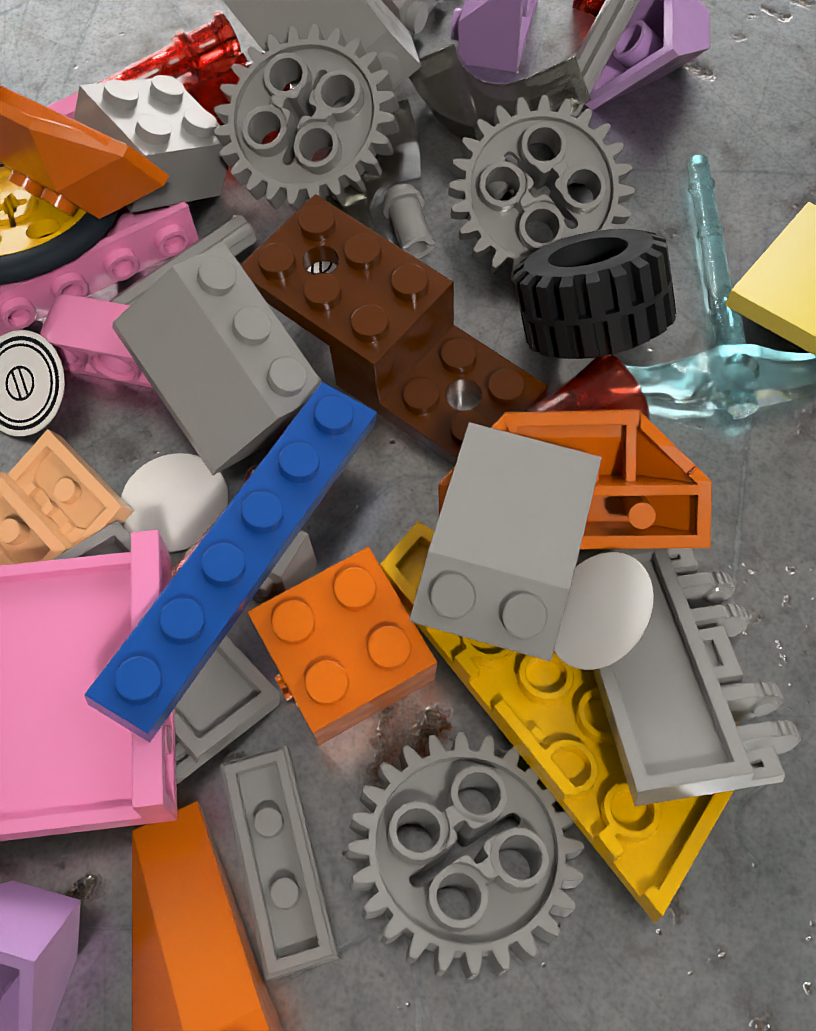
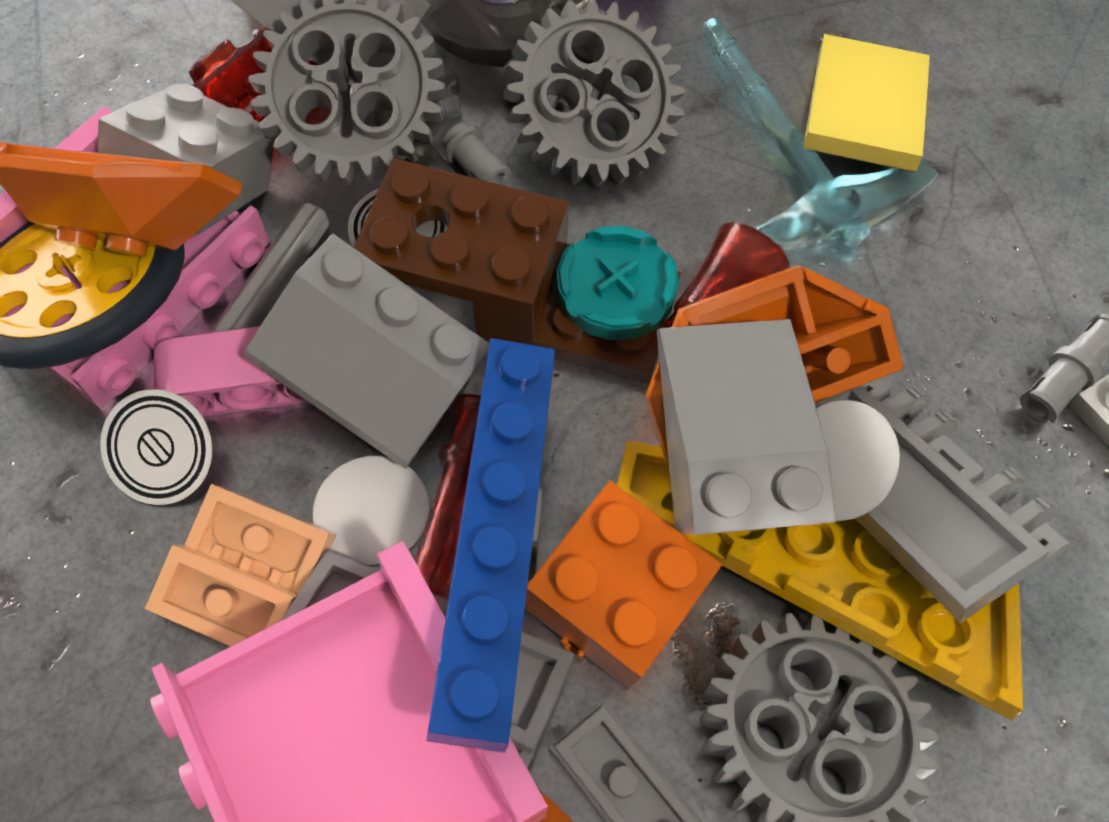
camera: 30 degrees left, 0 degrees up
clear red pin [92,10,241,84] -> none
black tyre [513,229,677,359] -> none
none -> teal tile [556,226,679,341]

